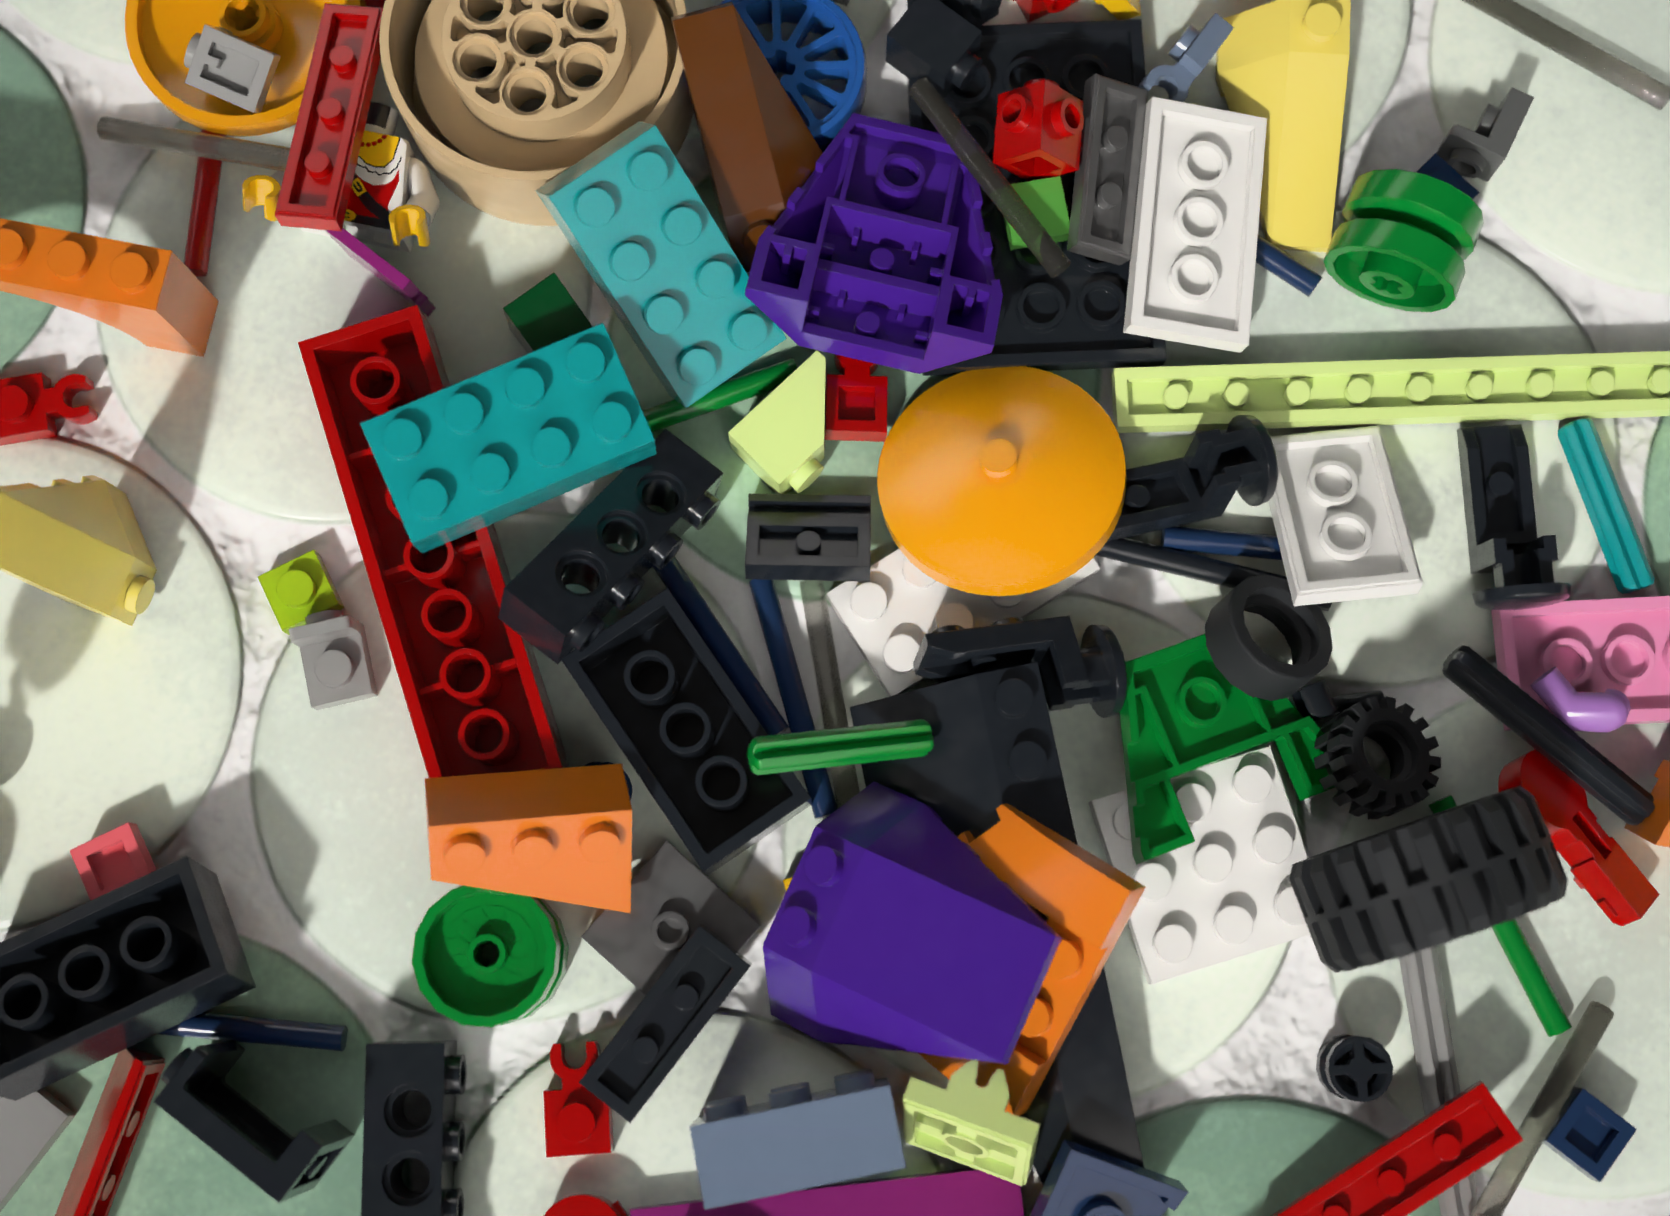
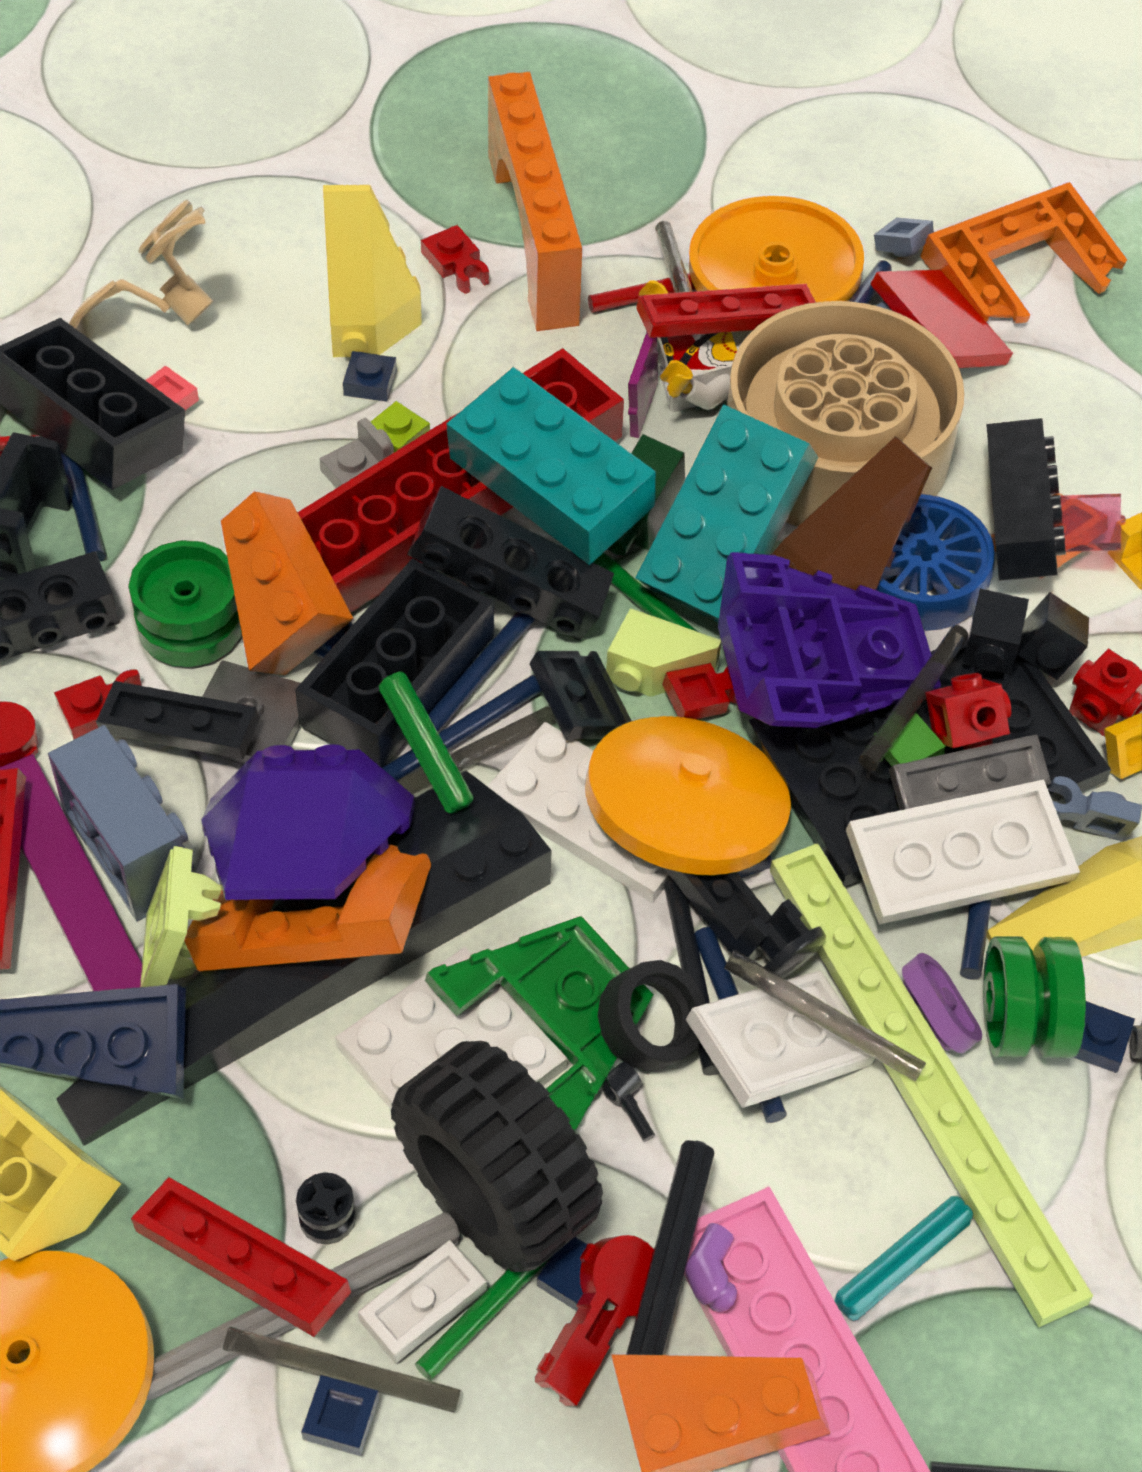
camera: 65 degrees right, 25 degrees down
light grey bracket [184,25,281,113] -> none
black piece [913,616,1127,718] -> none
black tyre [1314,696,1441,819] -> none
black piece [1457,424,1571,610] -> none
none -> dark blue plate [343,351,397,402]
none -> white plate [358,1240,487,1364]
none -> clear smoke bar [724,950,926,1082]
none -> medium lavender plate [902,953,982,1053]

